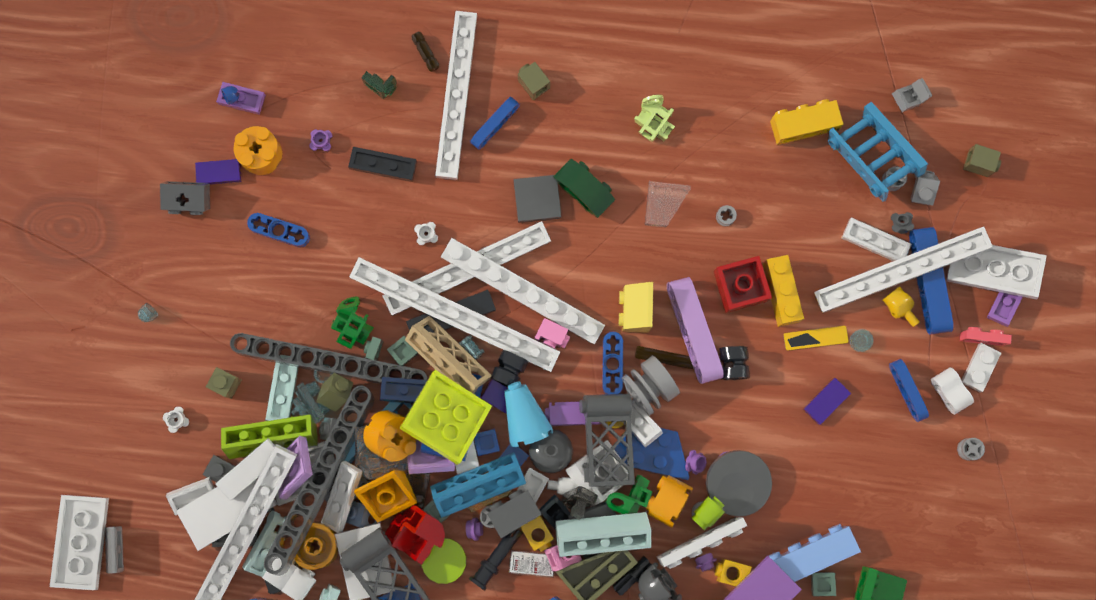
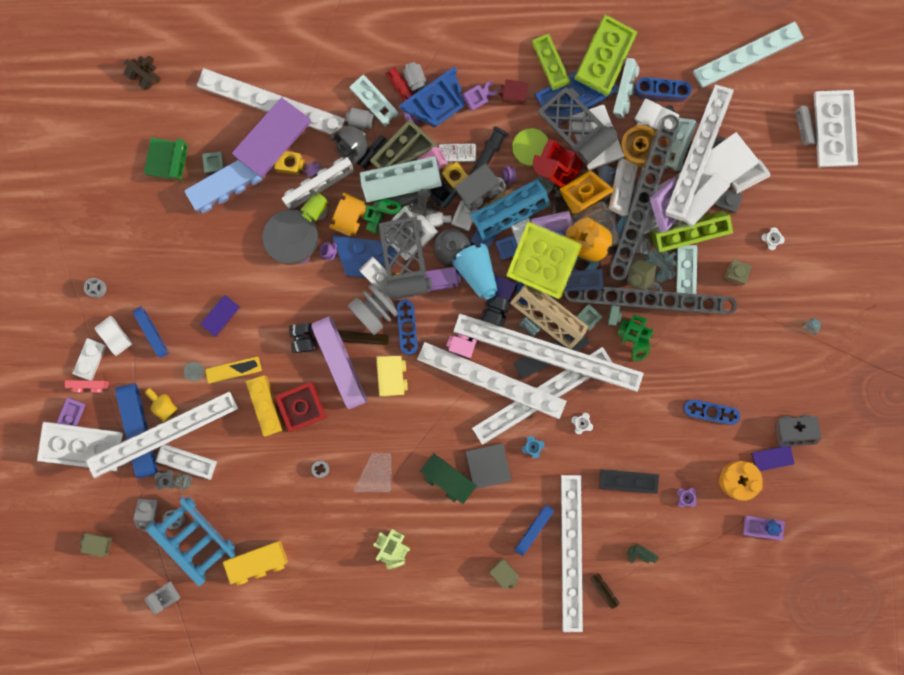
camera: 175 degrees right, 5 degrees up
none -> clear light blue hinge [175,474,192,489]
none -> dark azure plate [522,436,544,458]

